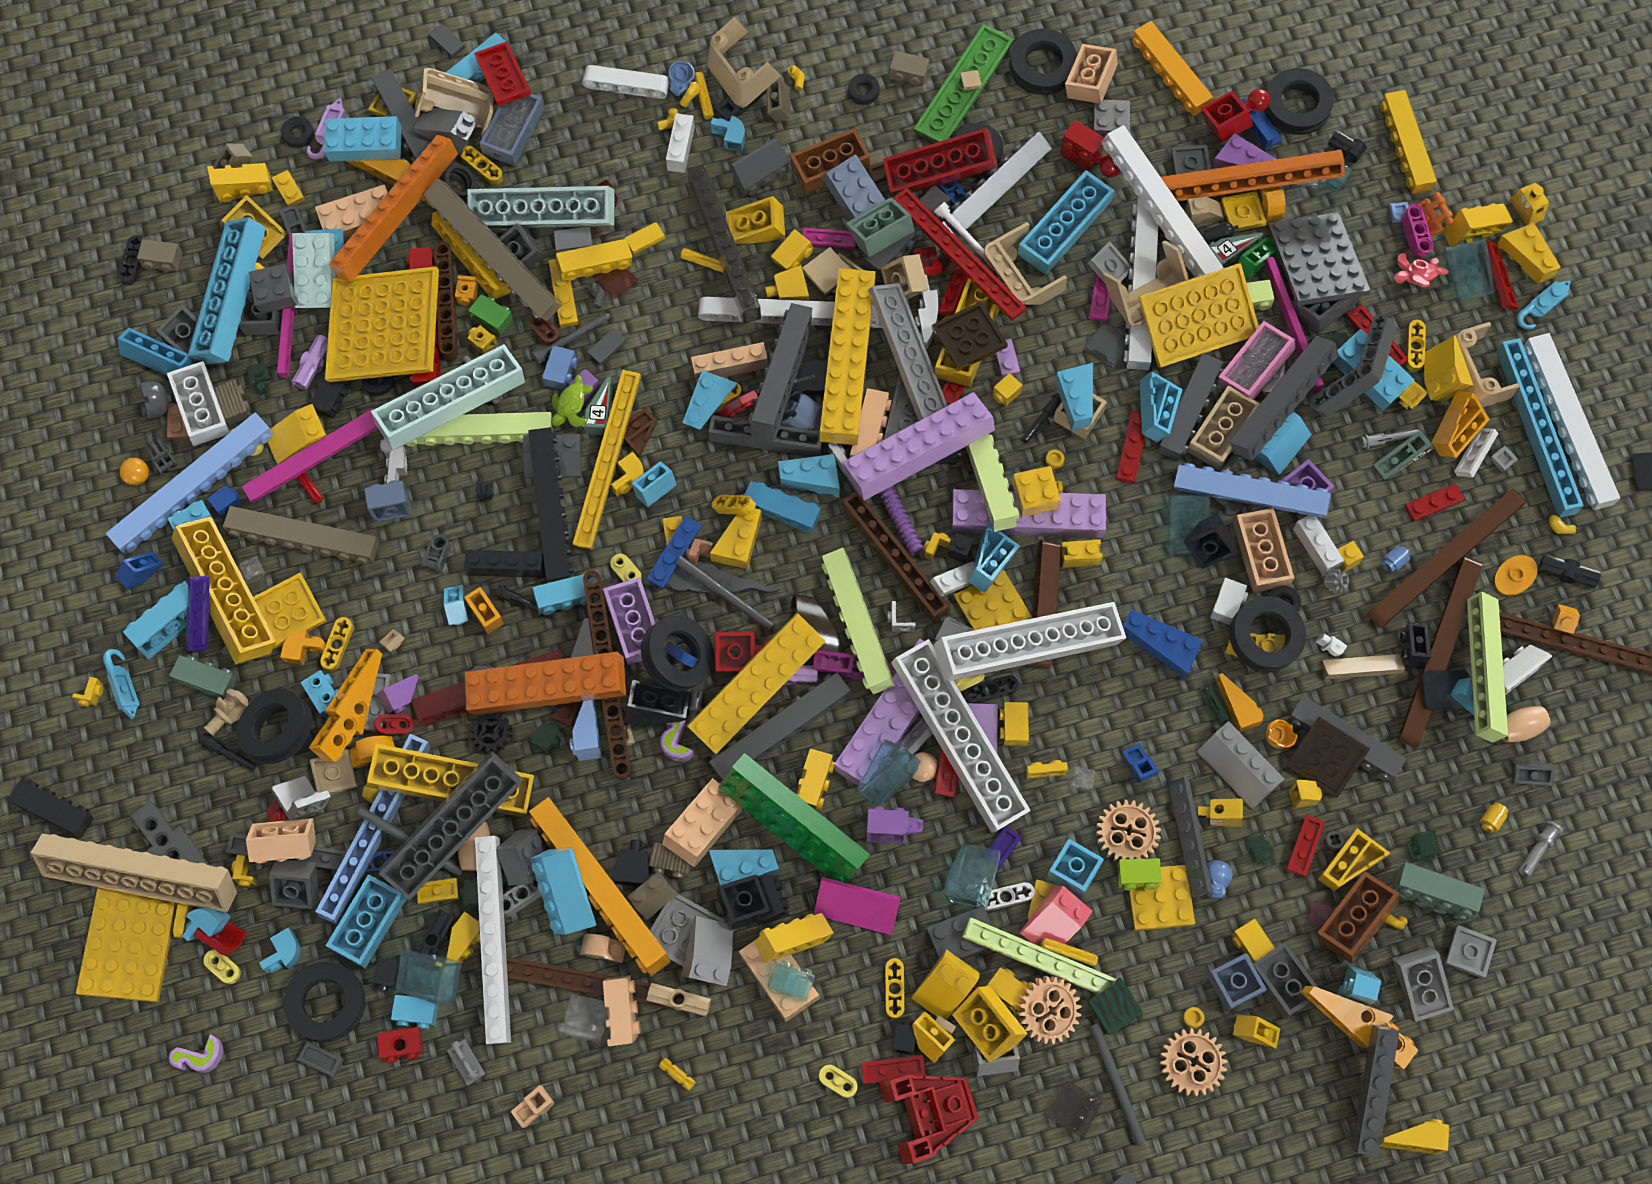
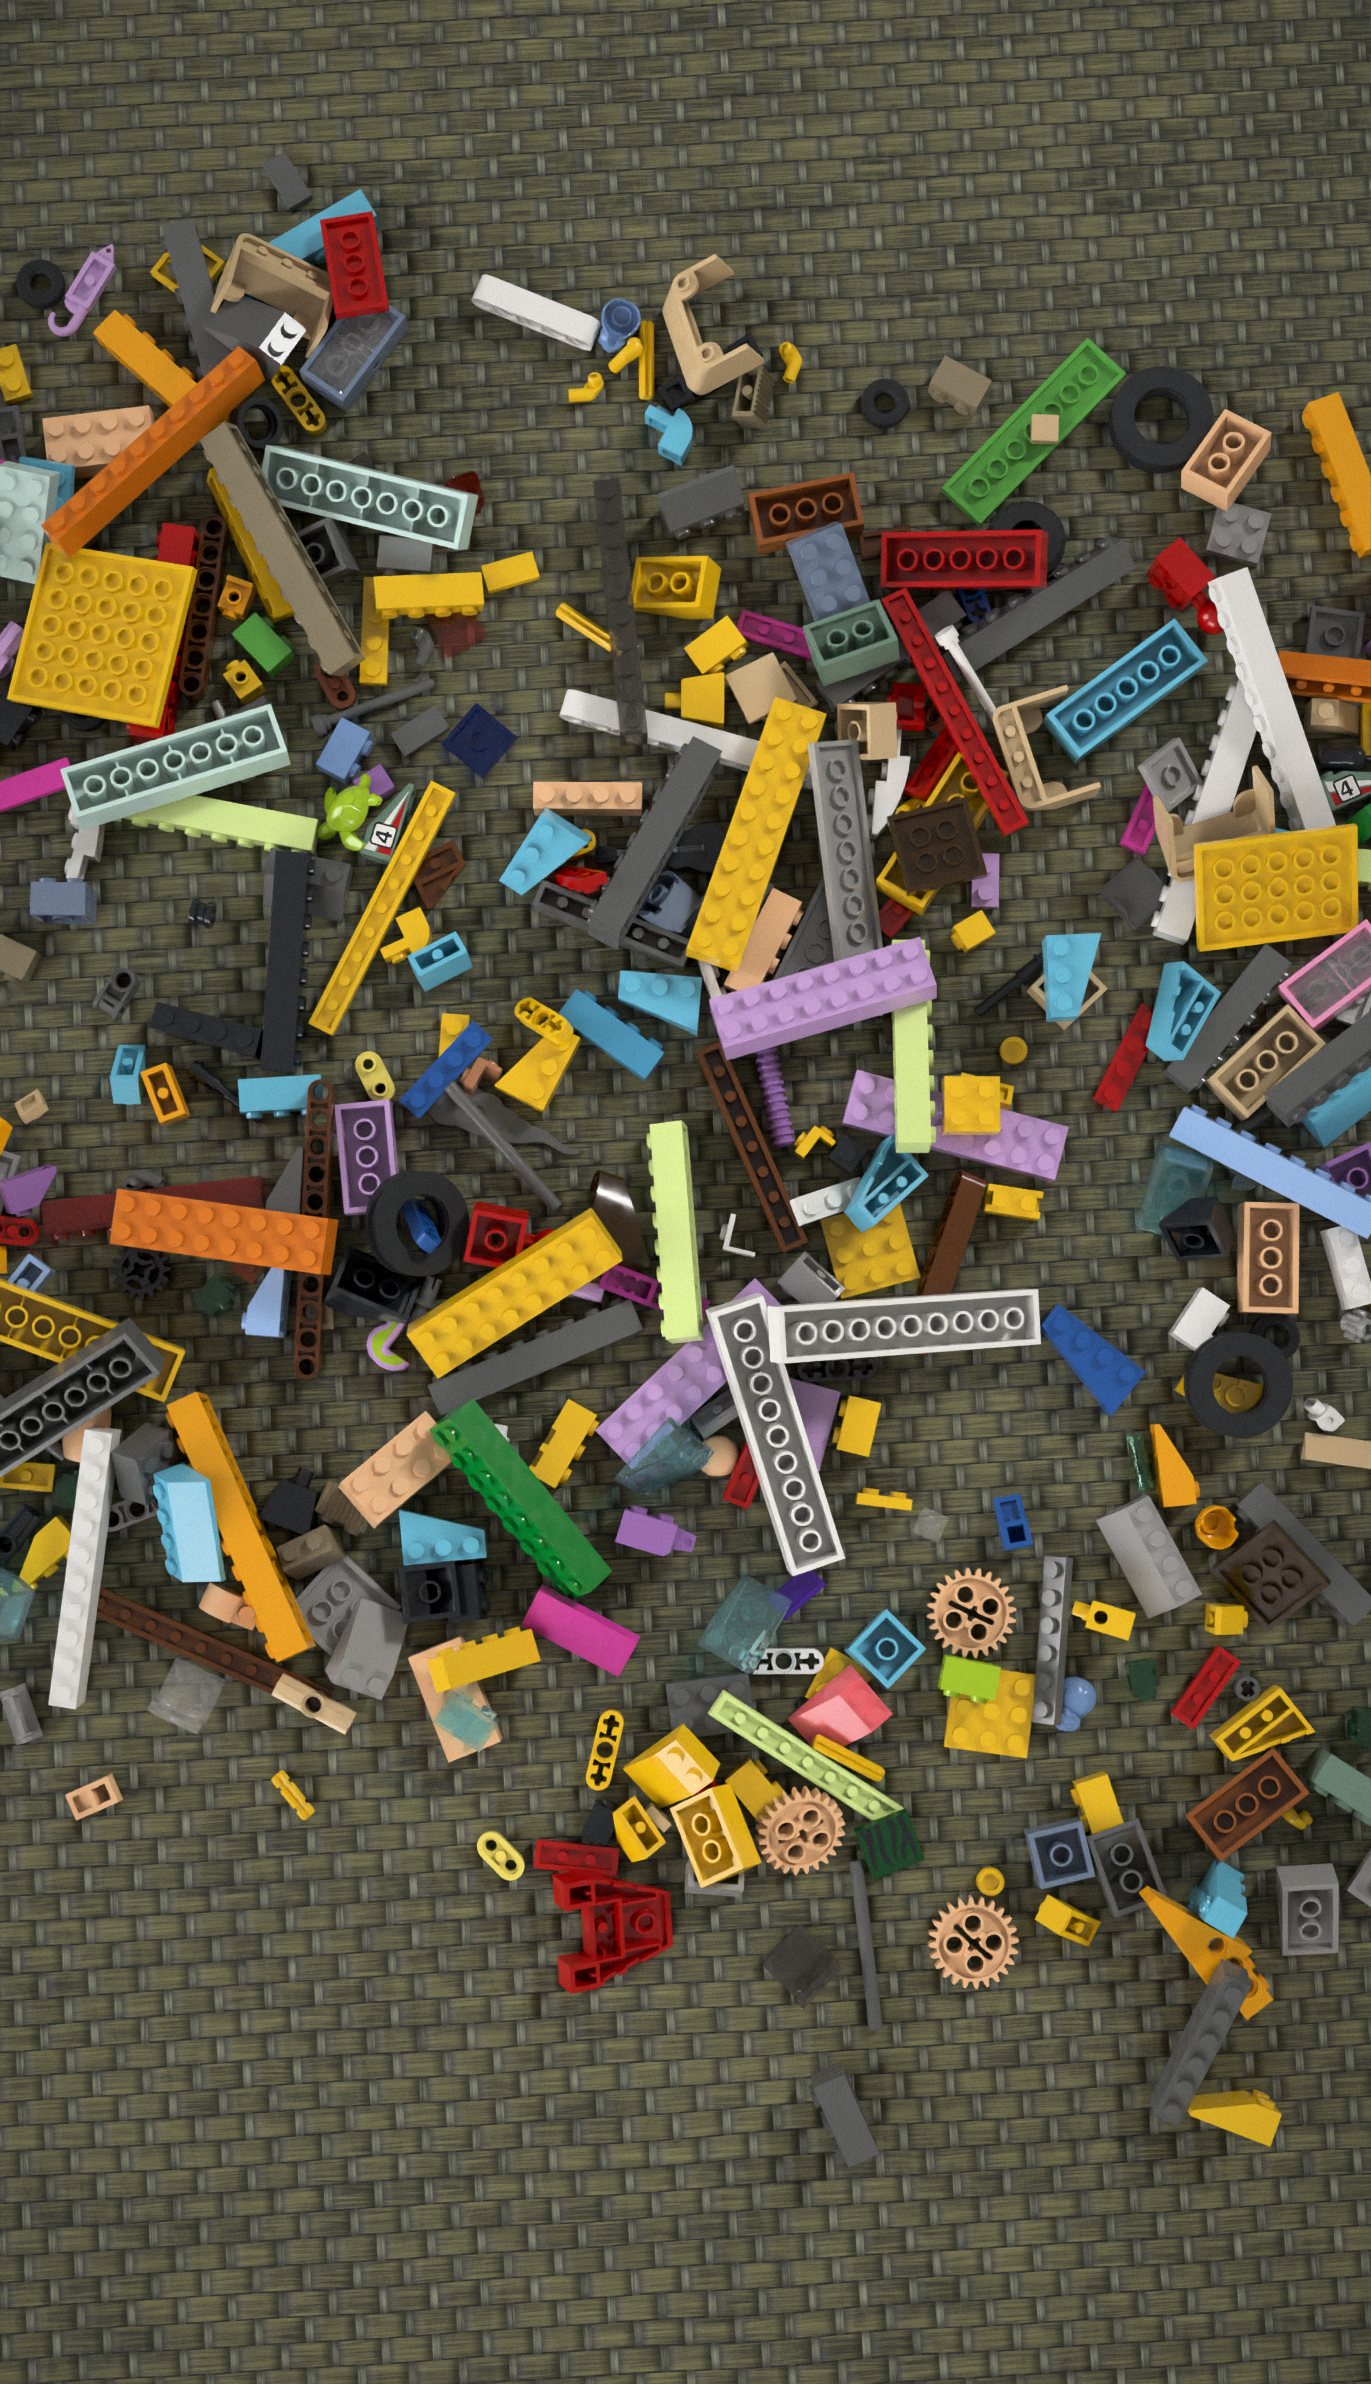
camera: 10 degrees right, 15 degrees up
medium azure brick [324,116,402,161] -> none
light nougat wedge [603,975,641,1046] -> none
white brick [666,113,695,173] -> none
clear pink plate [1306,900,1335,926] -> none
none -> clear blue tile [441,703,518,779]

